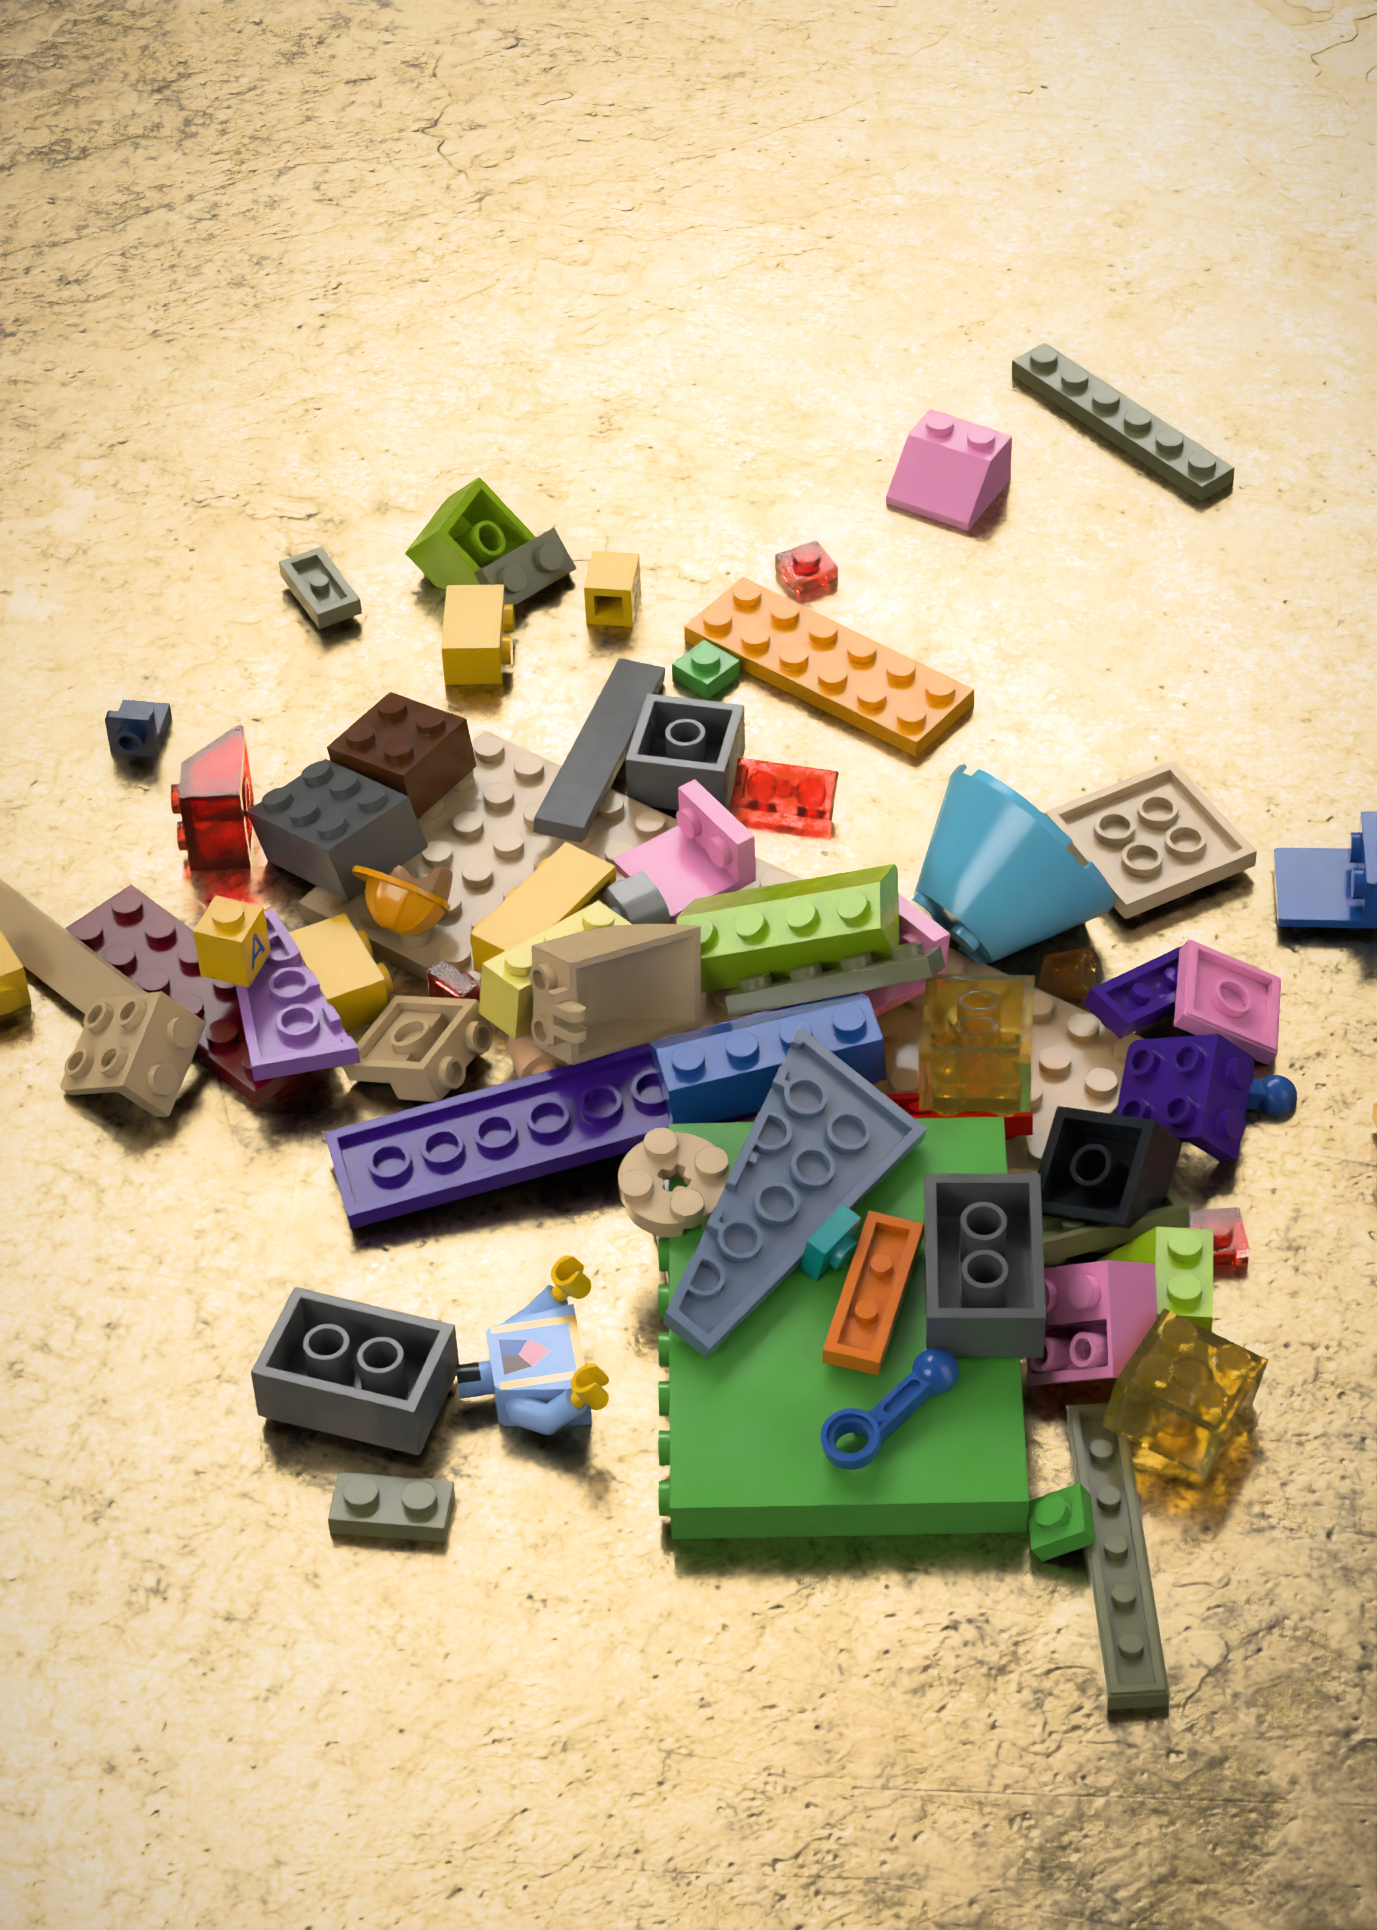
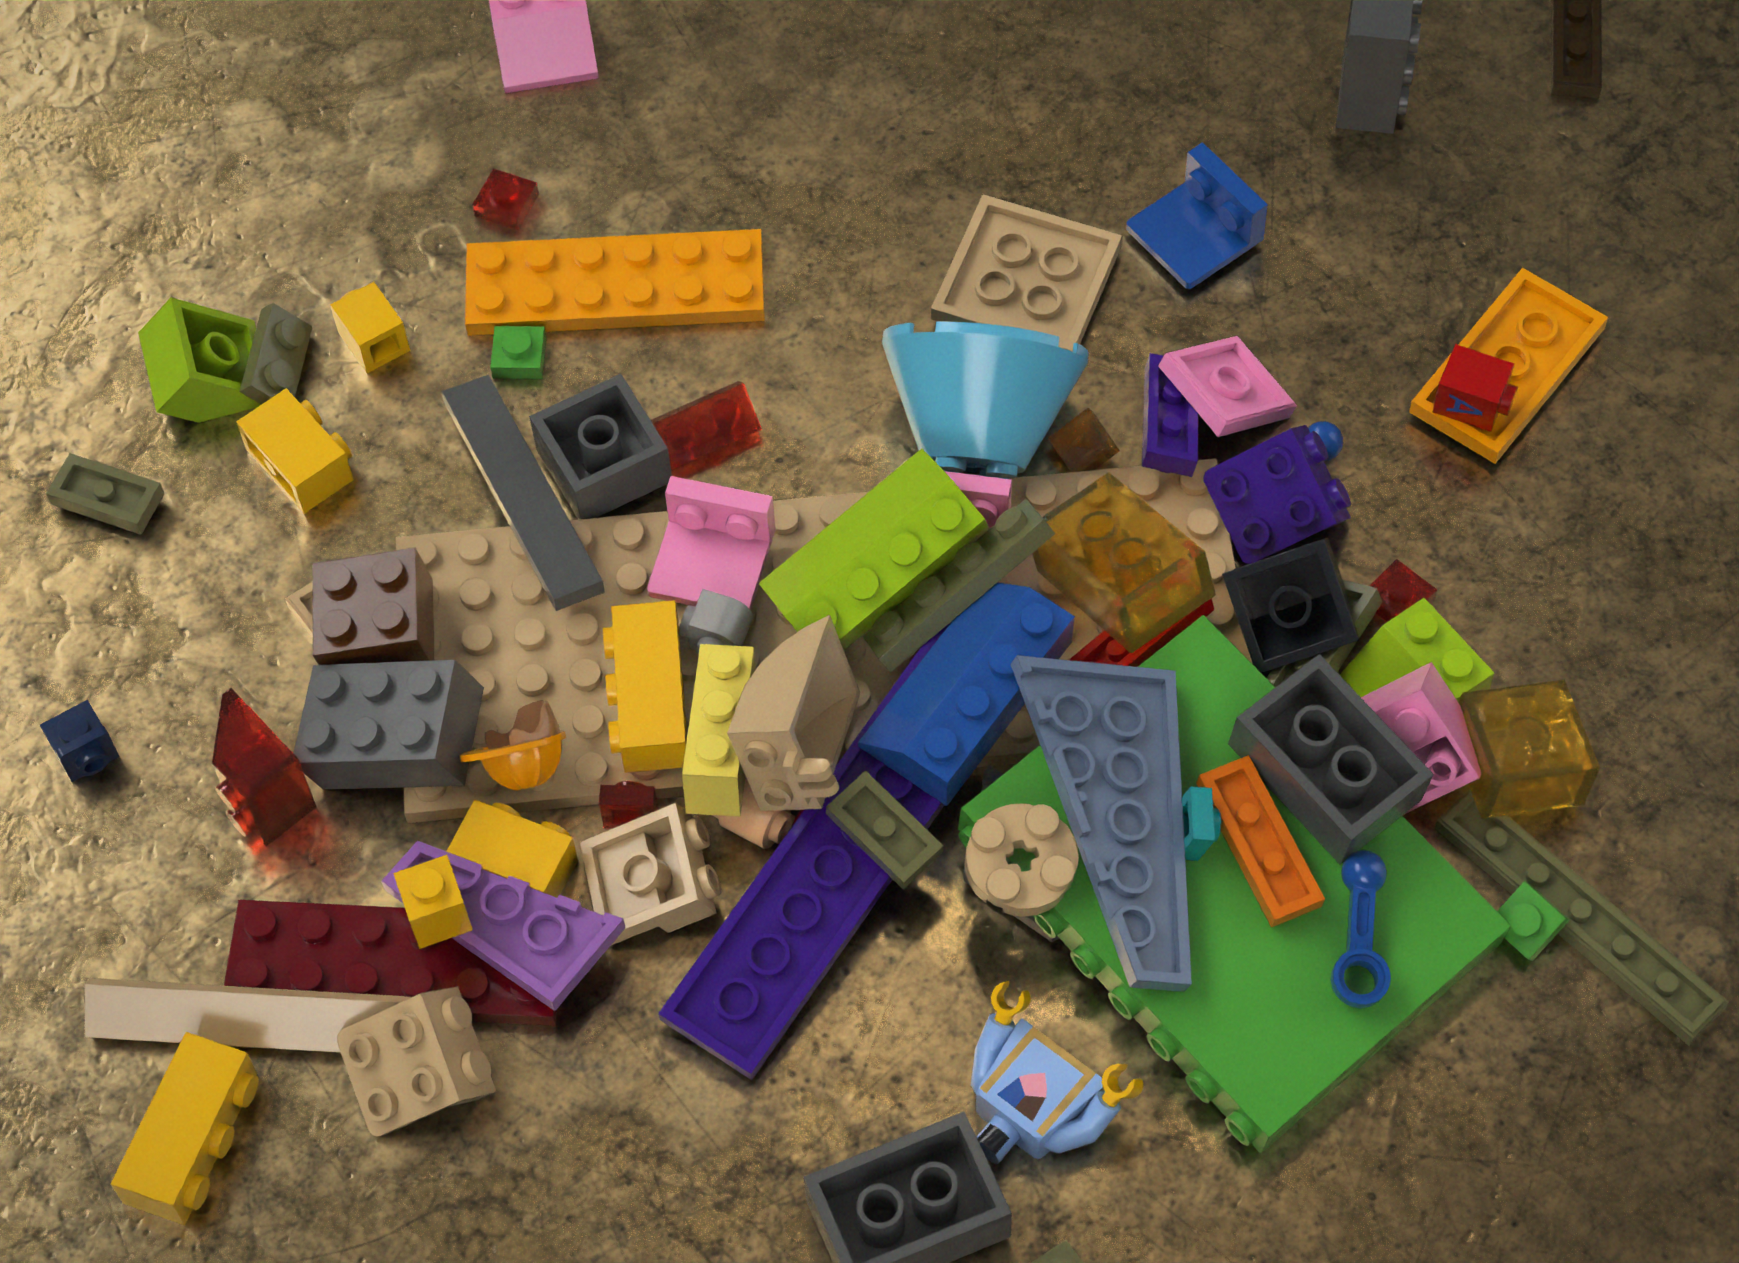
camera: 40 degrees left, 15 degrees up
none -> olive plate [826,770,944,890]

